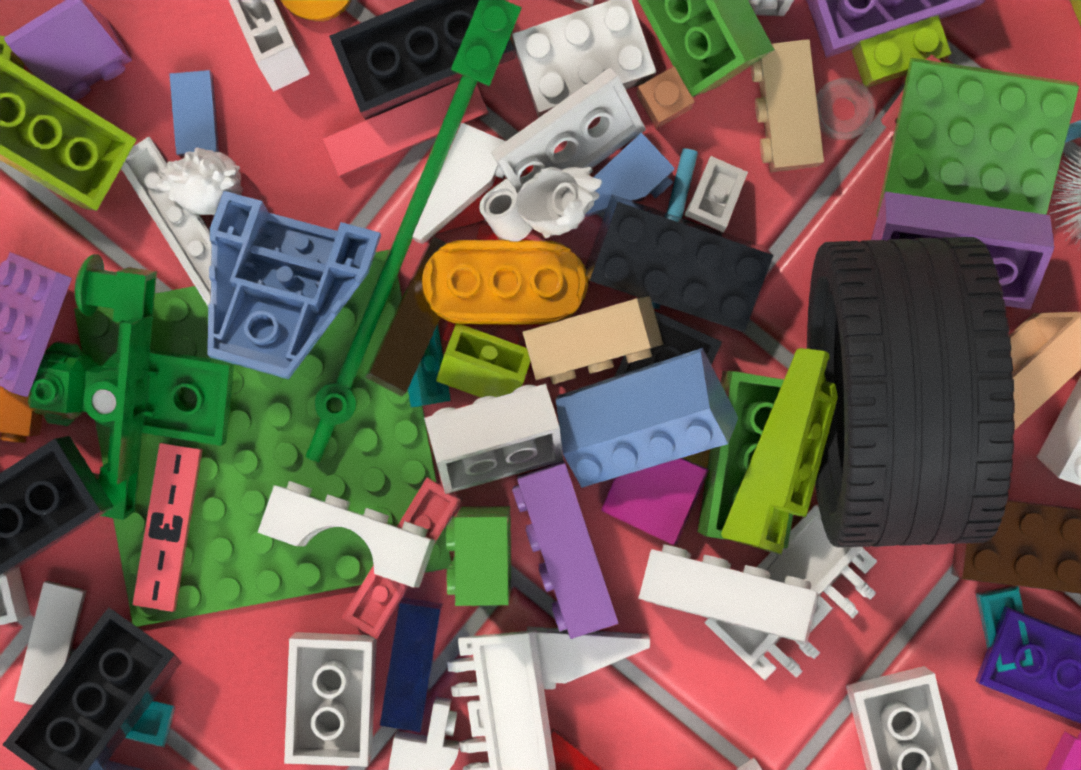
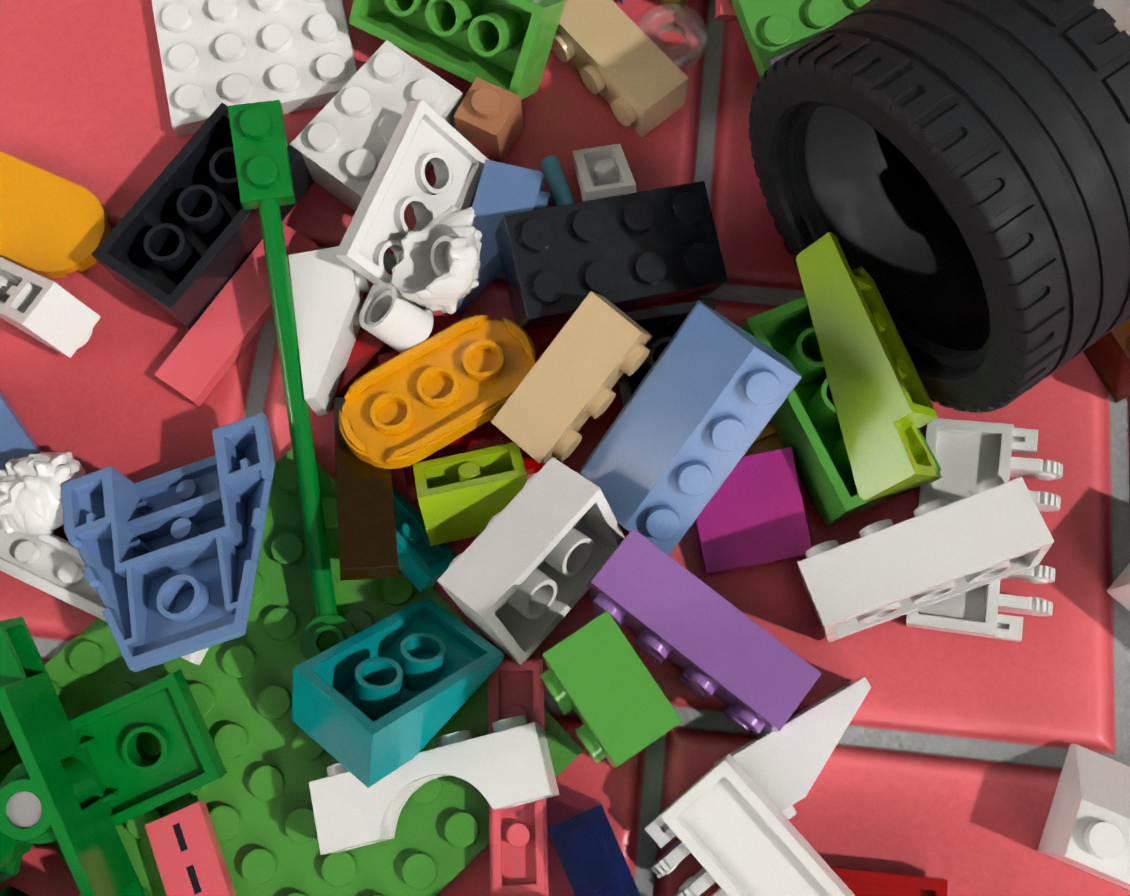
camera: 25 degrees left, 15 degrees down
none -> teal slope [292,596,504,788]

